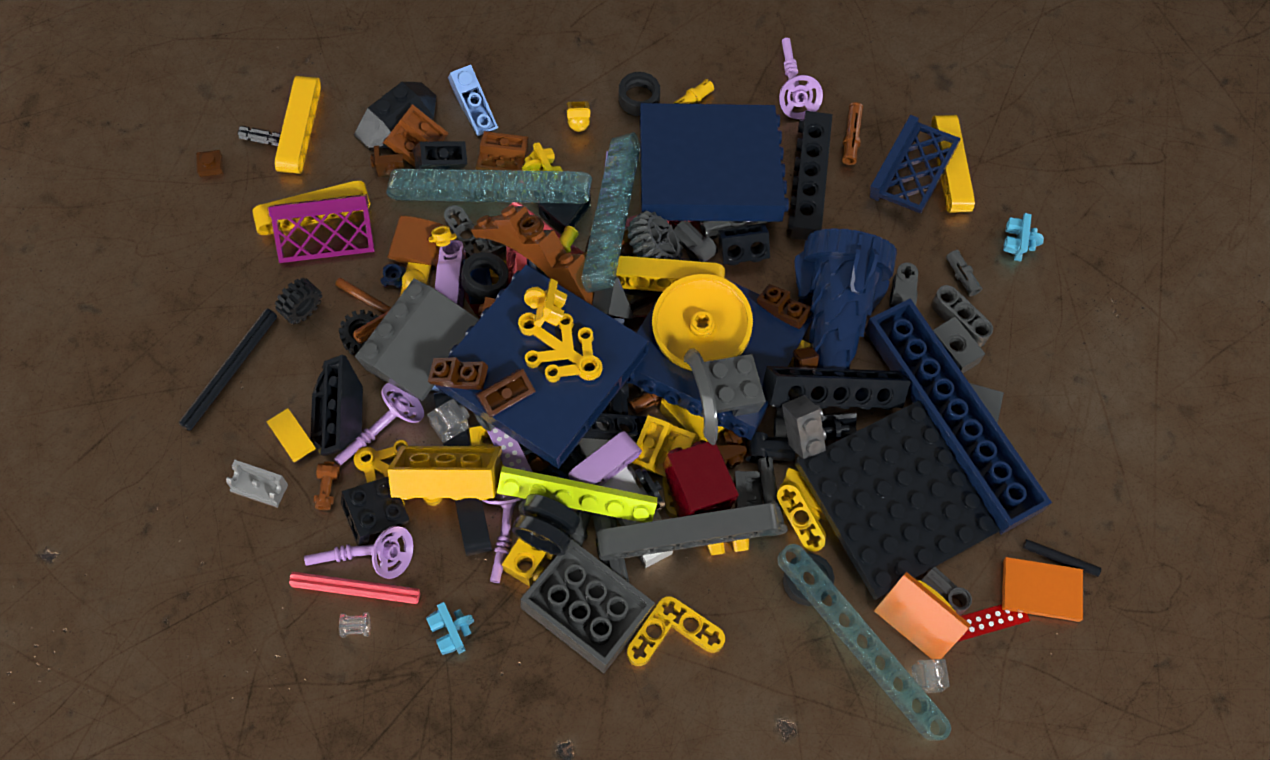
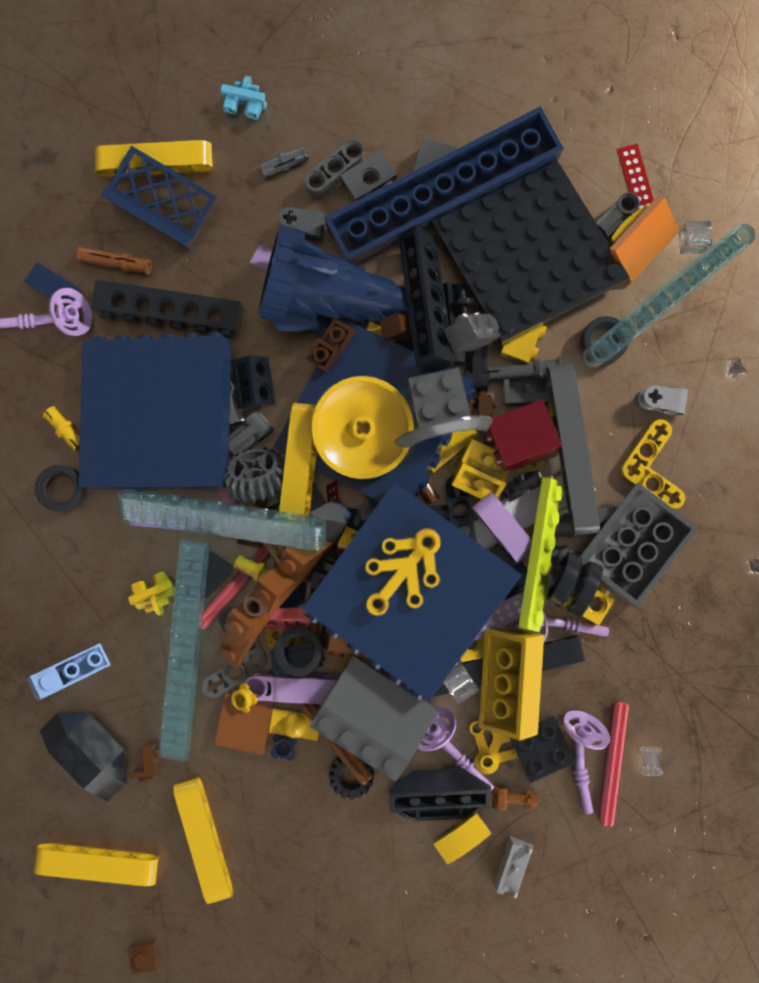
camera: 85 degrees left, 20 degrees up
black axle [179,308,277,431] -> none
axle [238,126,281,146] -> none
magenta fence [268,194,375,263] -> none
black tyre [275,278,323,324] -> none
dark orange bar [335,278,391,314] -> none
dark orange slope [383,104,449,167] -> none
black brick [413,141,468,171] -> none
medium azure hips [426,602,474,655] -> none
reddish brown slope [428,357,488,390] -> none
dark orange slope [475,131,529,180] -> none
reddish brown slope [475,368,536,418] -> none
yellow hips [524,278,567,327] -> none
yellow tile [567,101,590,132] -> none
yellow beam [777,481,826,552] -> none
orange tile [1002,557,1083,622] -> none
black bar [1023,539,1102,577] -> none
none -> dark blue slope [24,262,80,307]
none -> light grey piece [637,385,688,416]

